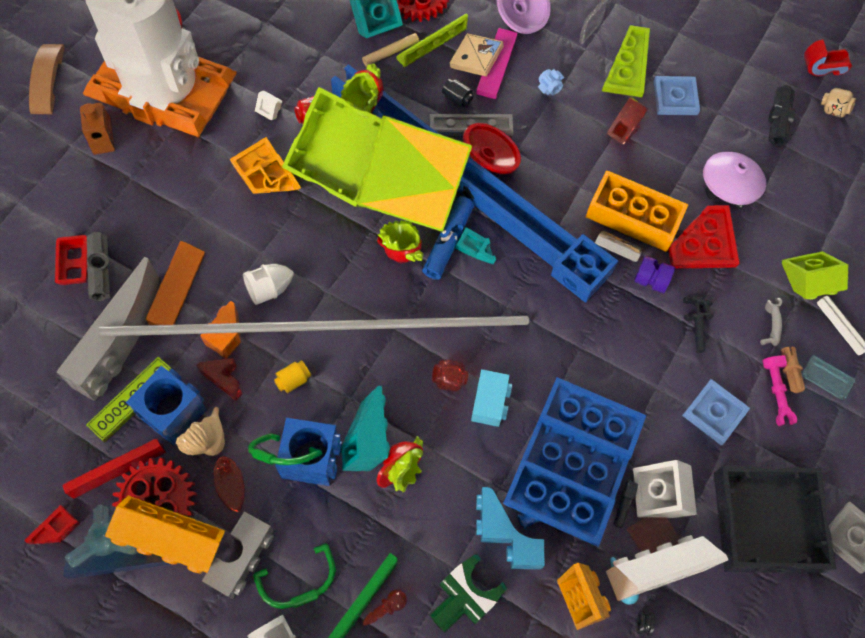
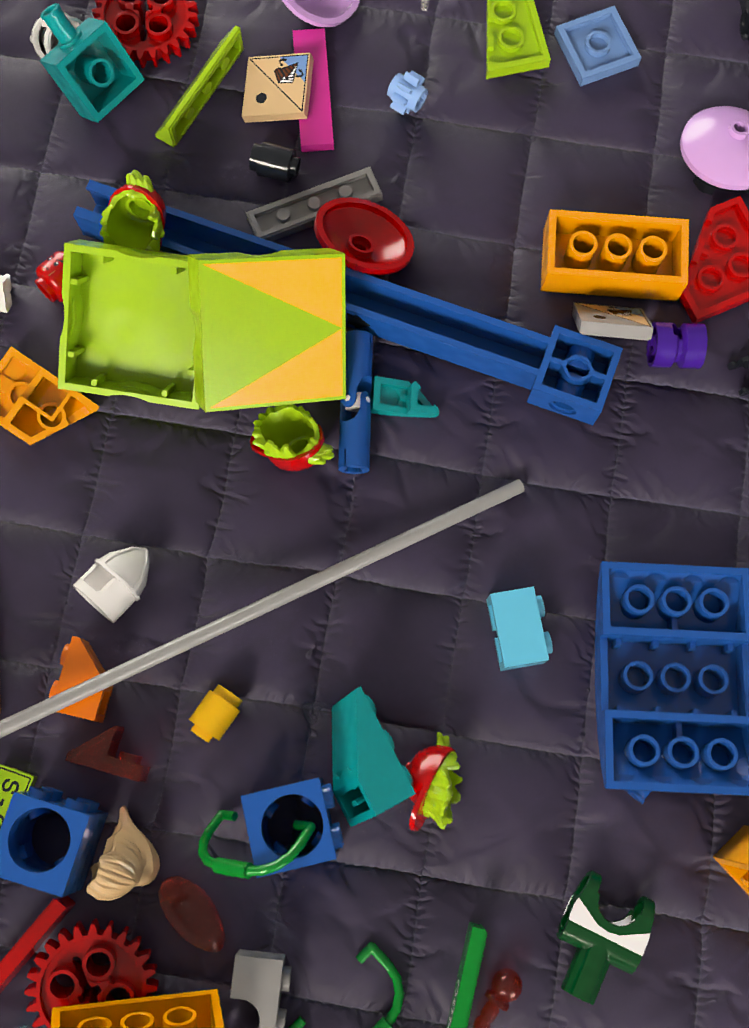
camera: 20 degrees left, 10 degrees up
tan piece [362,33,419,67] -> none
clear red head [432,359,468,392] -> none
dark azure arch [476,487,545,569] -> none
clear red slope [607,97,649,145] -> none

